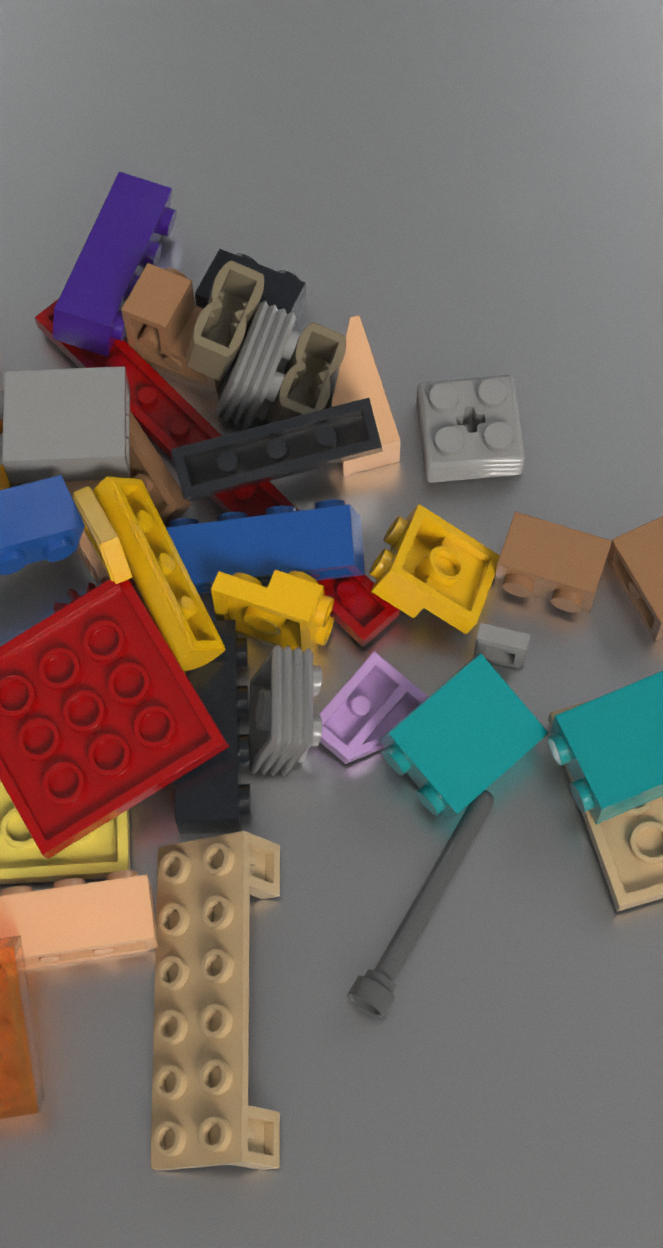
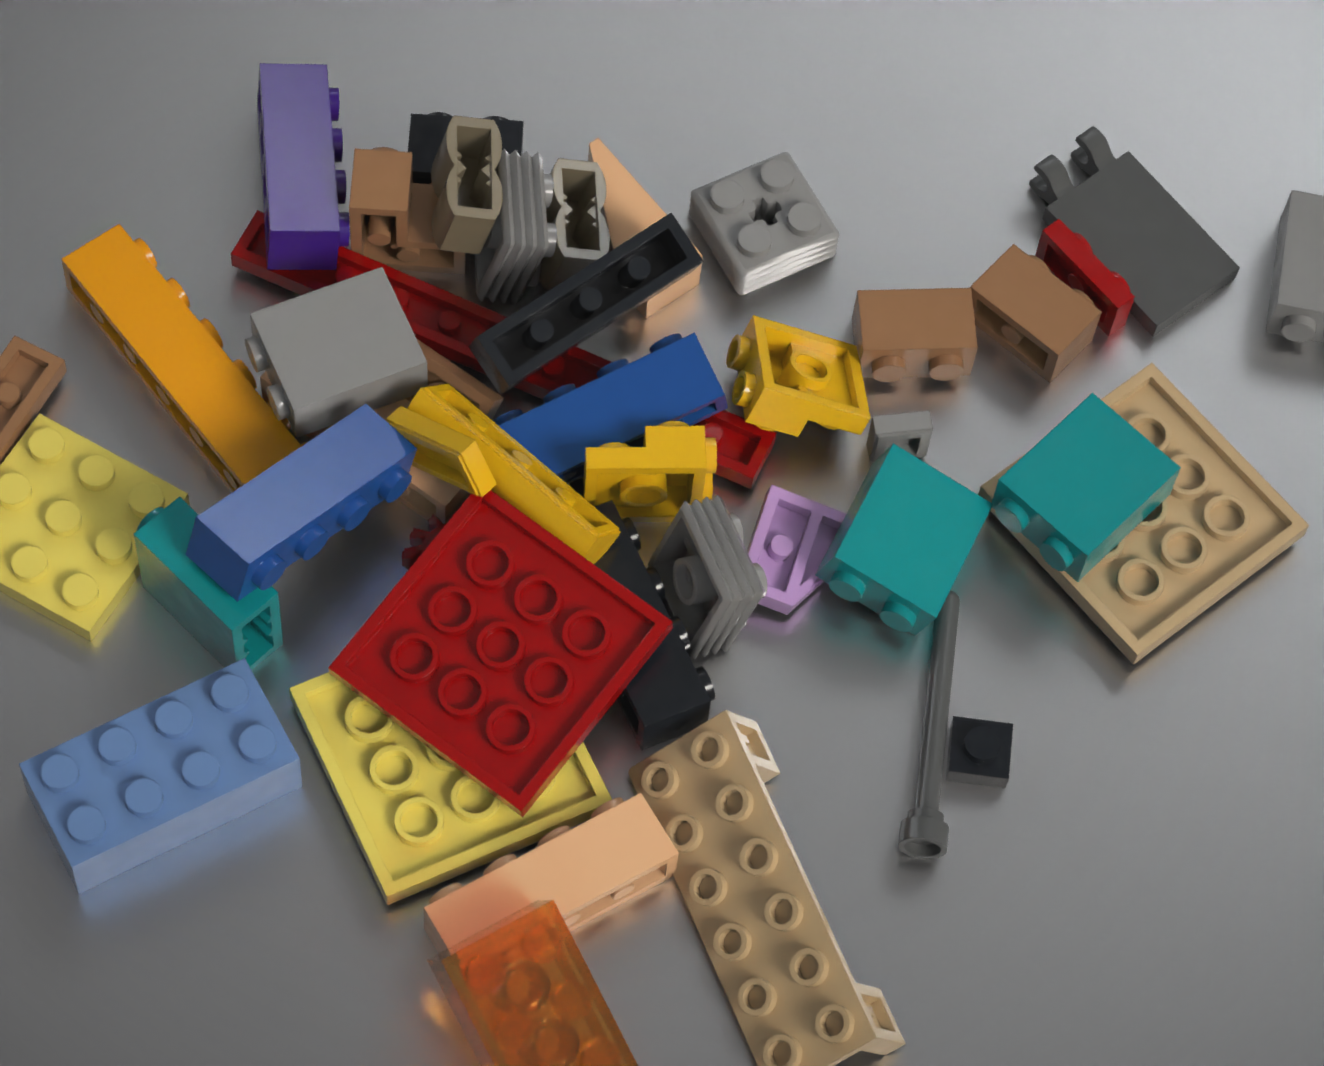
camera: 30 degrees left, 5 degrees down
none -> black plate [946,716,1013,788]

